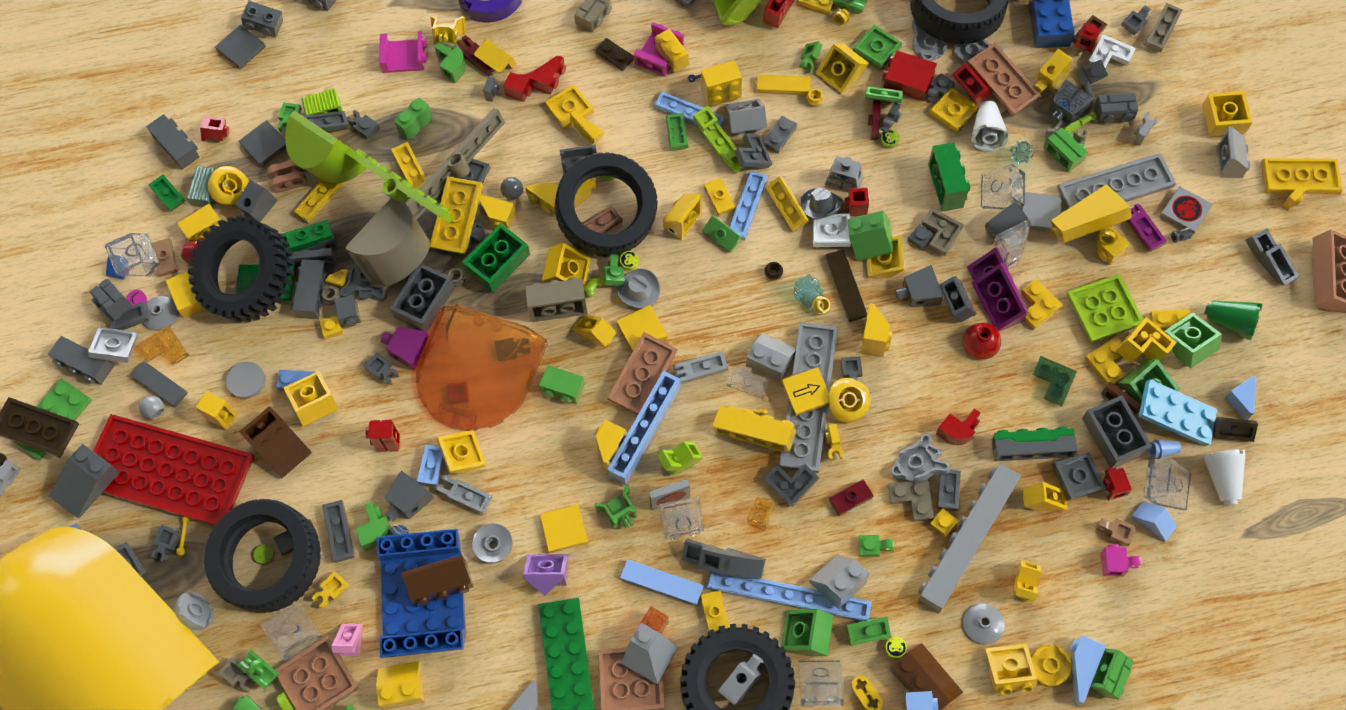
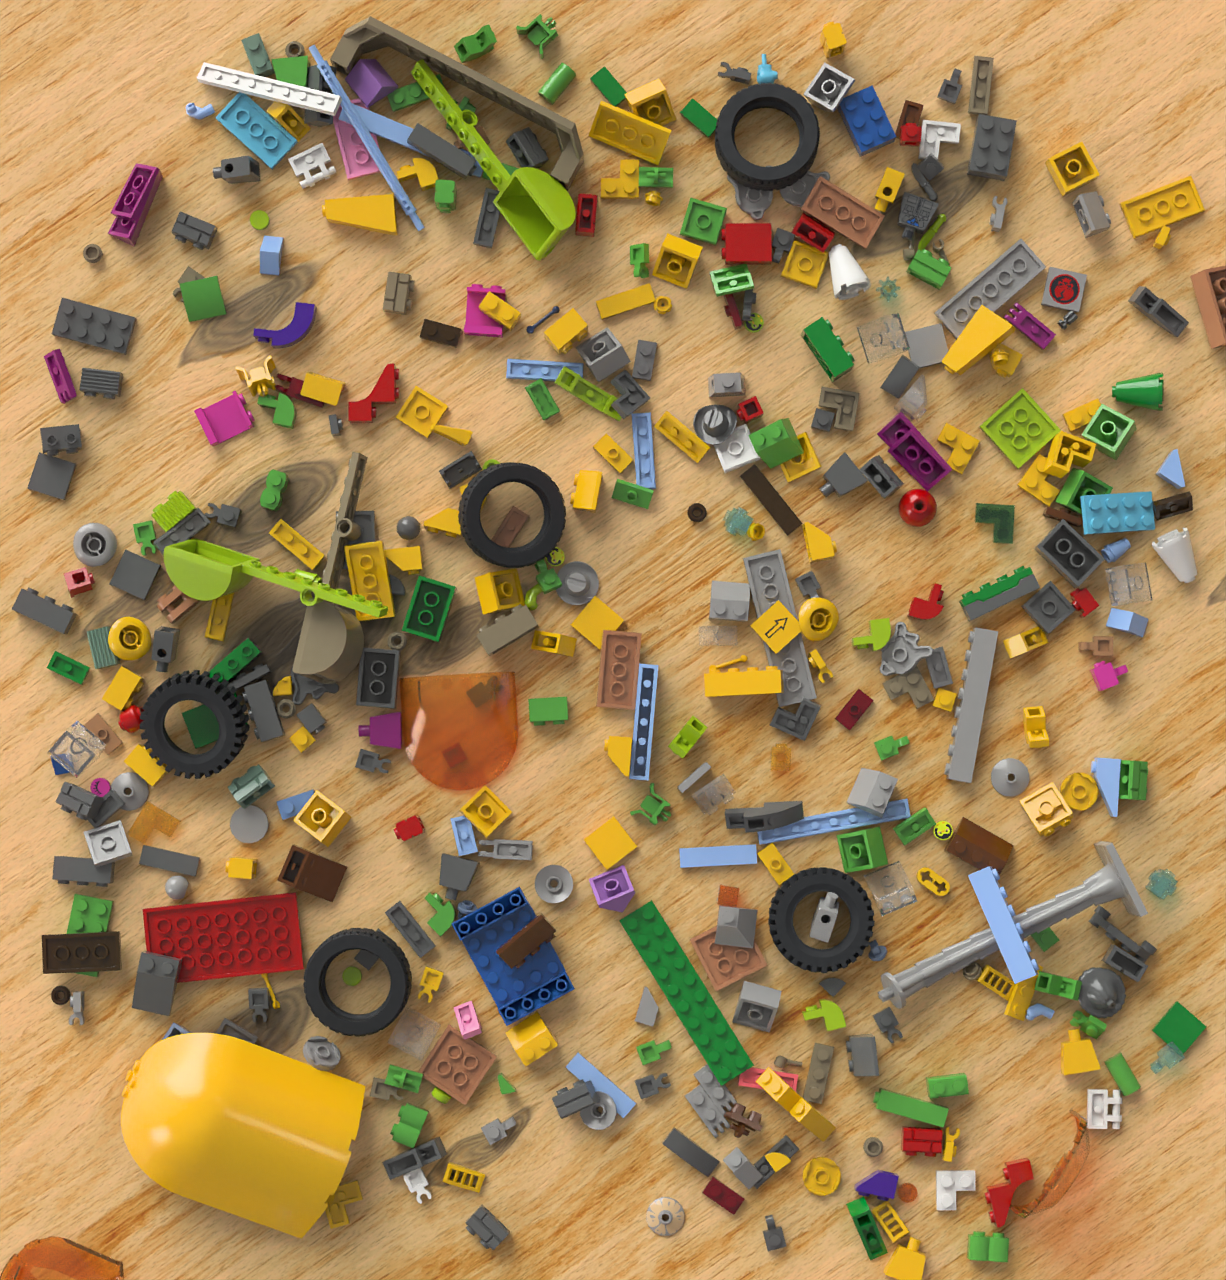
camera: 25 degrees left, 20 degrees up
light grey hinge [673,351,728,384] -> none
dark grey brick [1095,93,1138,123] -> none
none -> light grey hat [73,523,117,567]
none -> sand green brick [228,764,275,809]
none -> lime brick [852,618,891,652]
none -> dark grey brick [967,114,1017,181]

